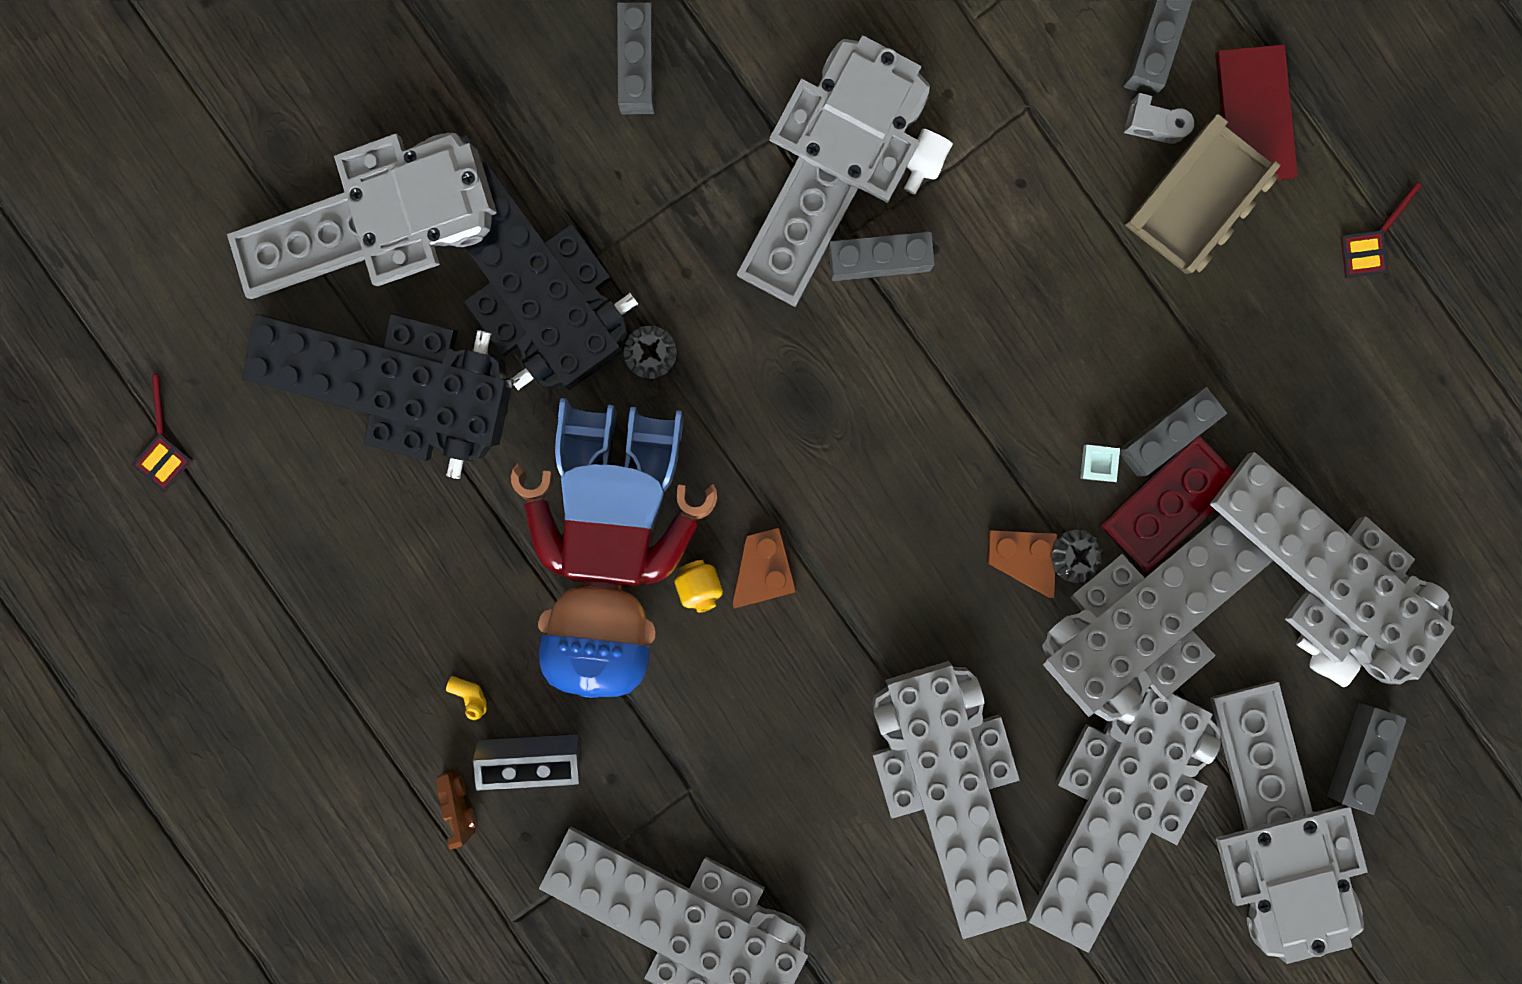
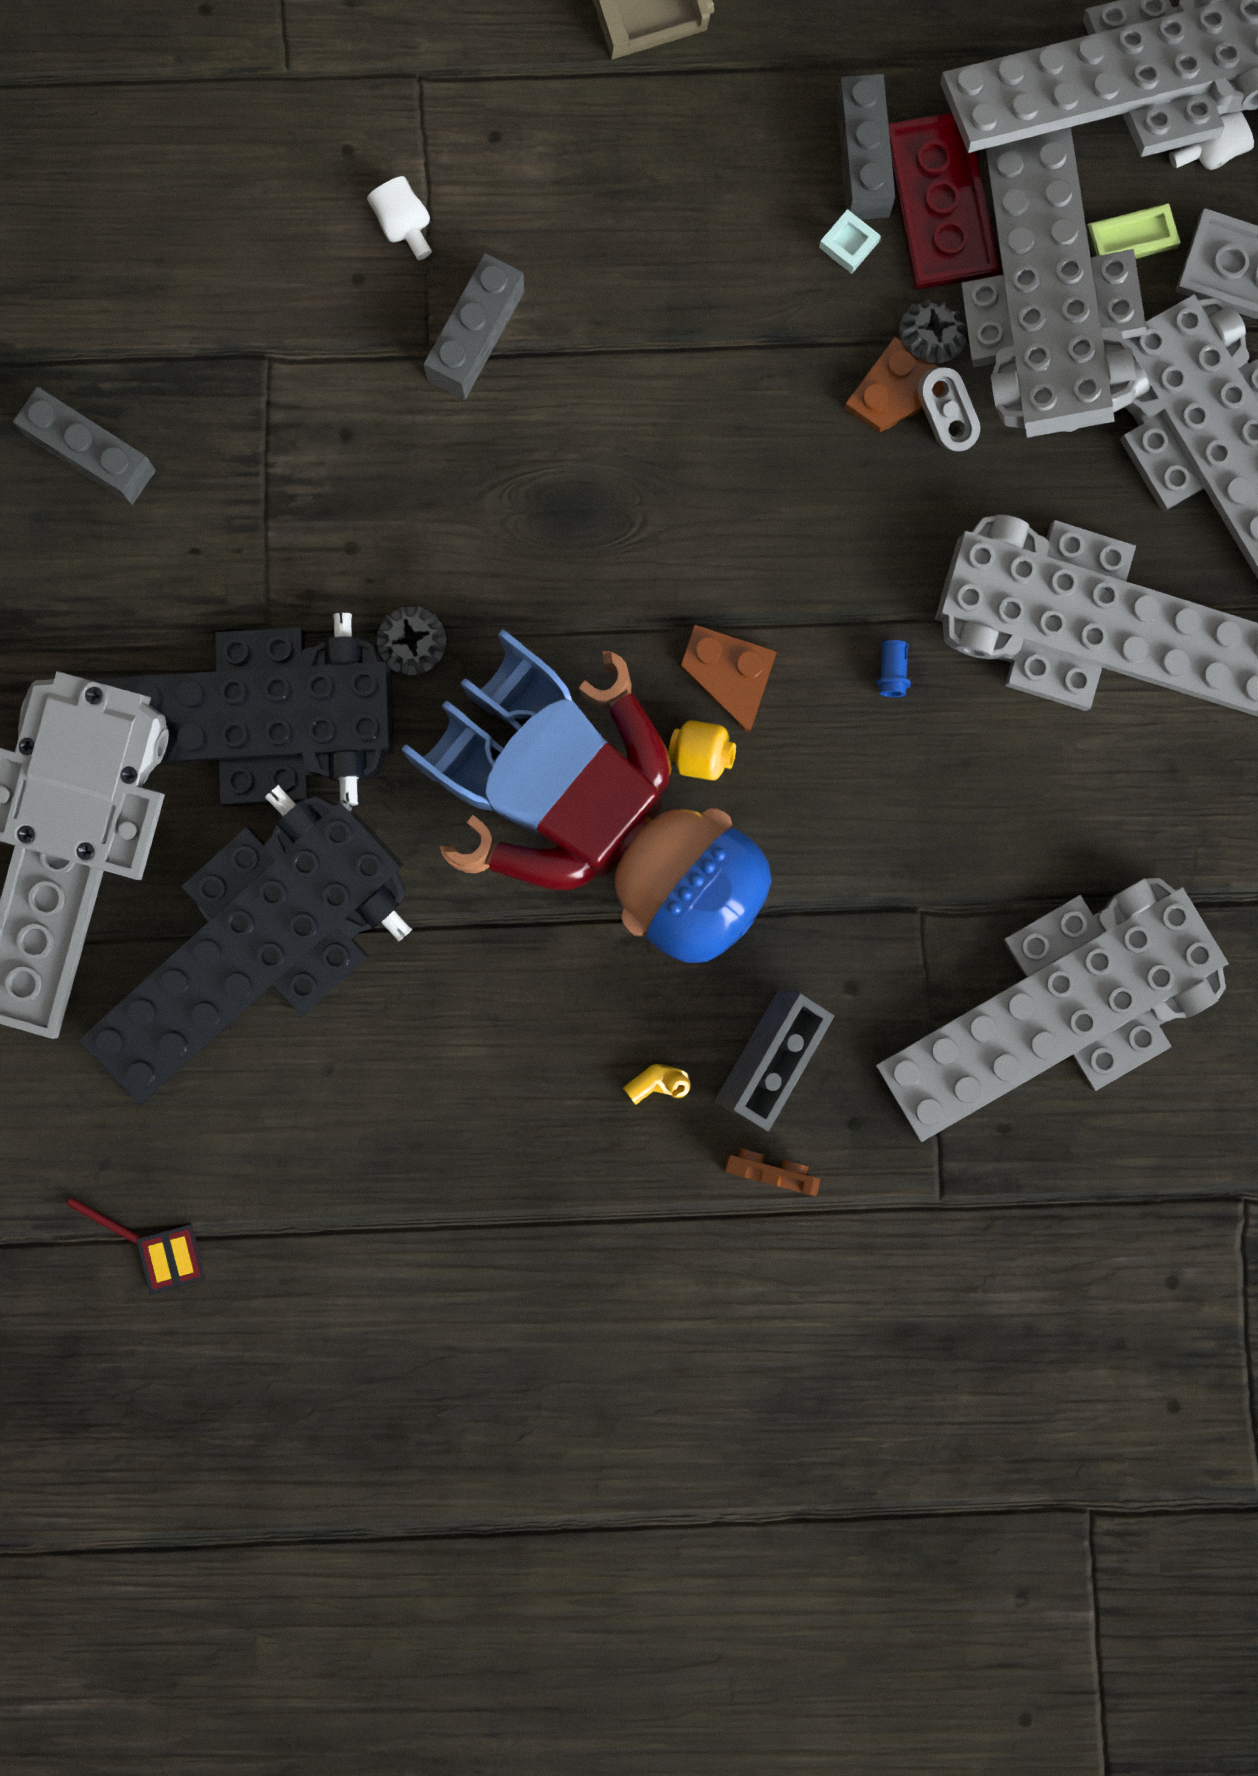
camera: 60 degrees left, 5 degrees down
light grey piece [737,35,930,307] -> none
none -> blue pin [876,640,911,698]
none -> light grey plate [917,367,980,451]
none -> yellowish green tile [1086,203,1181,259]

